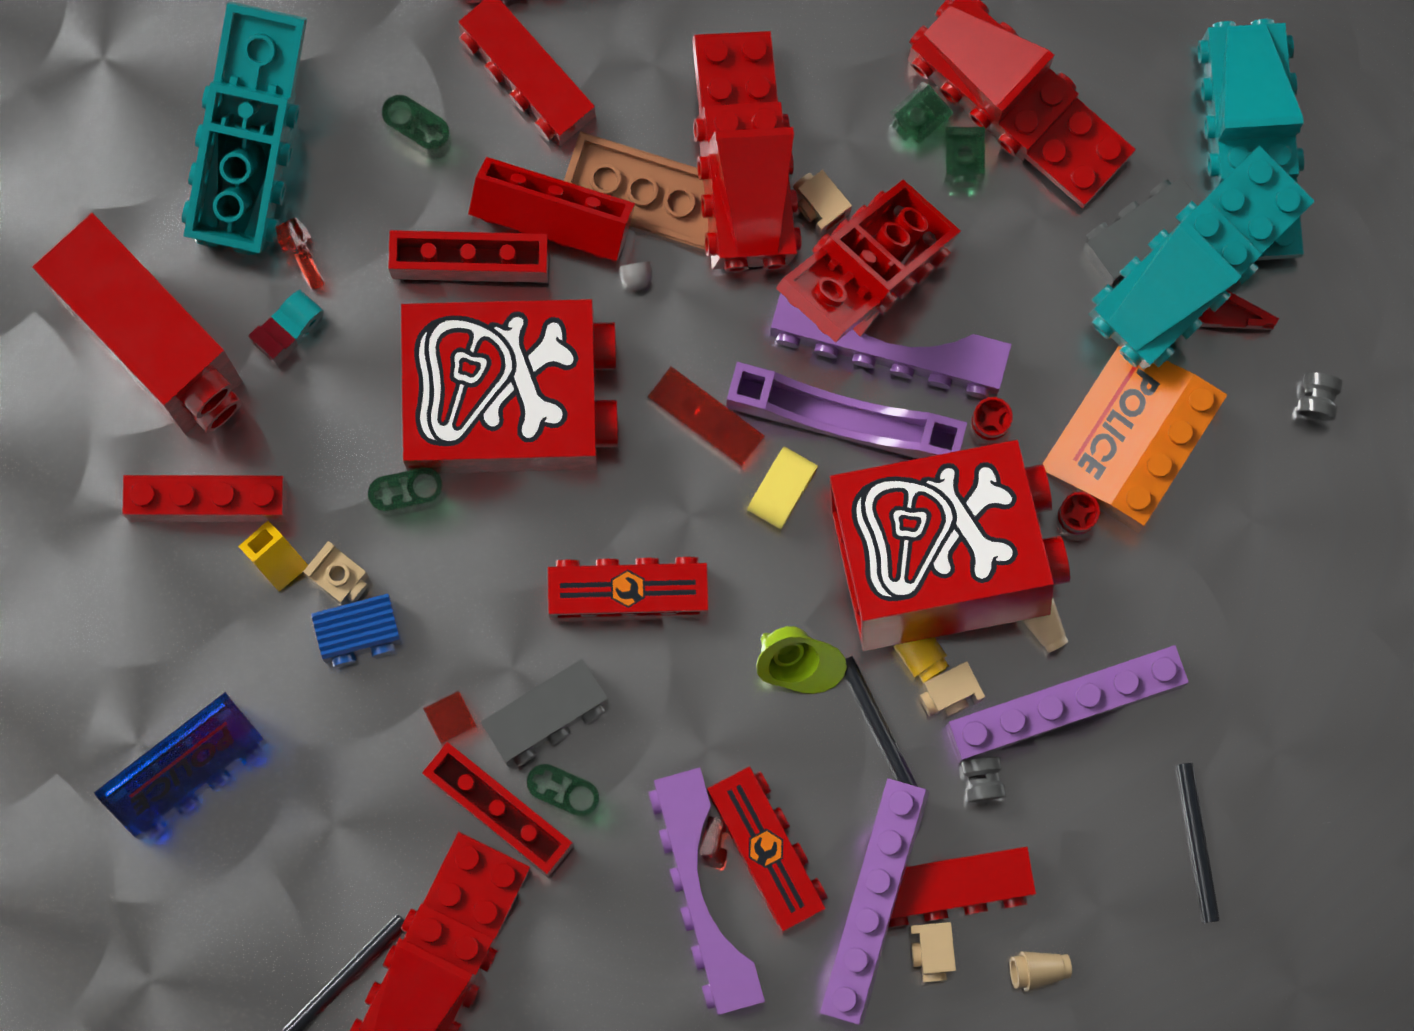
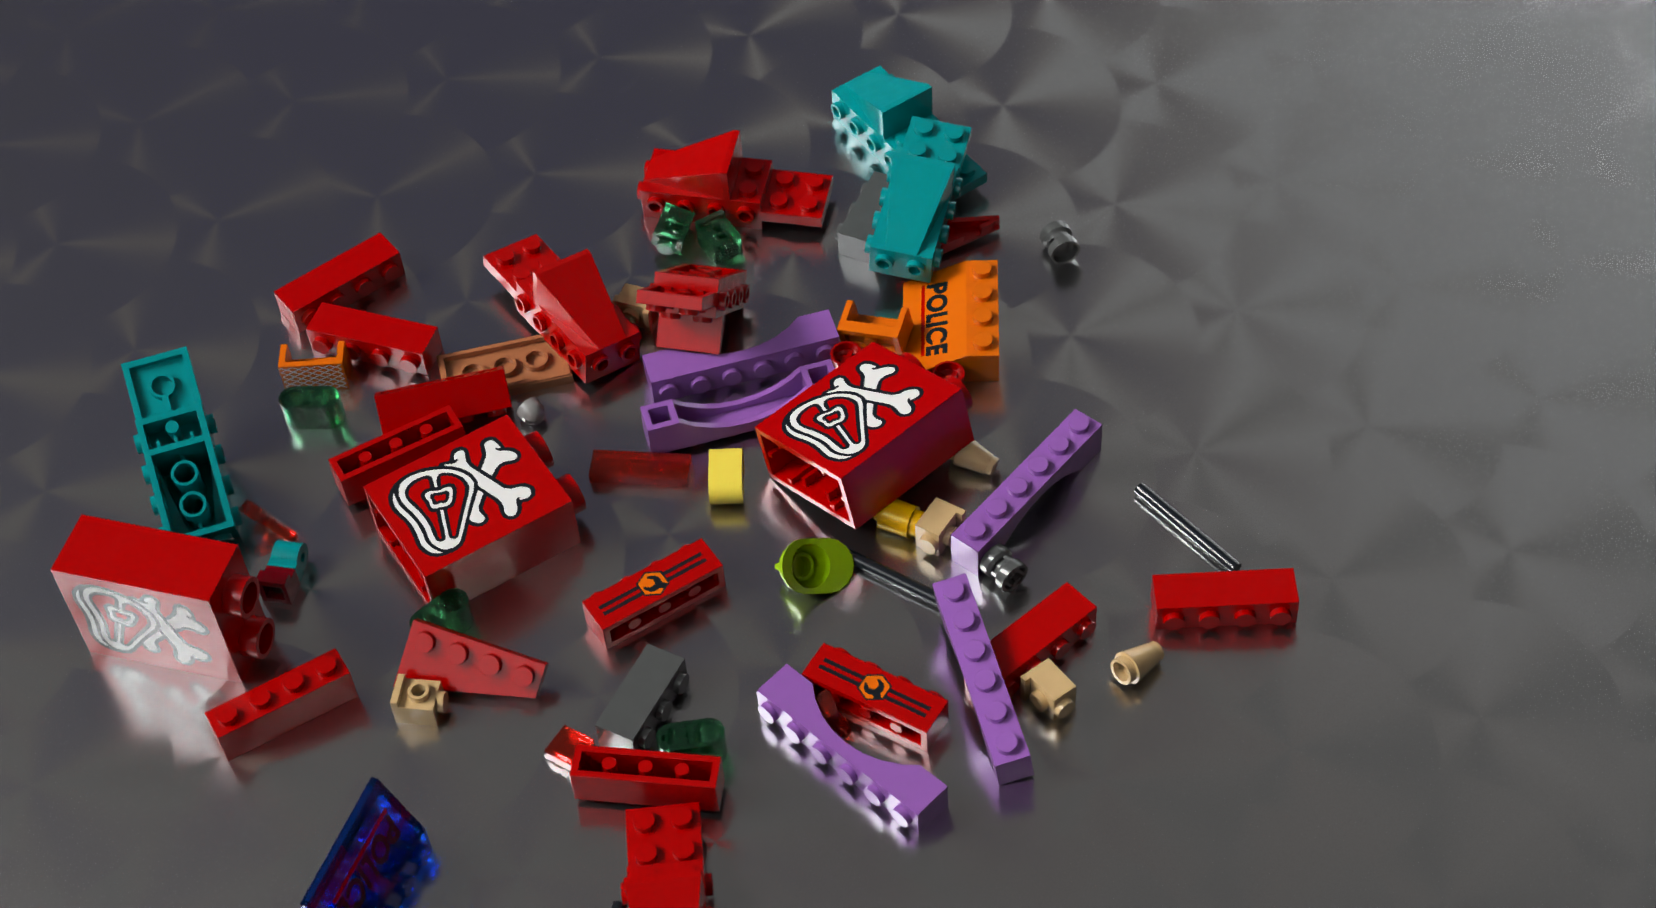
camera: 25 degrees left, 30 degrees down
yellow brick [238,520,308,592] -> none
blue brick [311,594,402,668] -> none
none -> orange panel [278,341,352,392]
none -> red wing [393,618,549,698]
none -> orange panel [837,300,914,355]
none -> red brick [1151,568,1299,631]

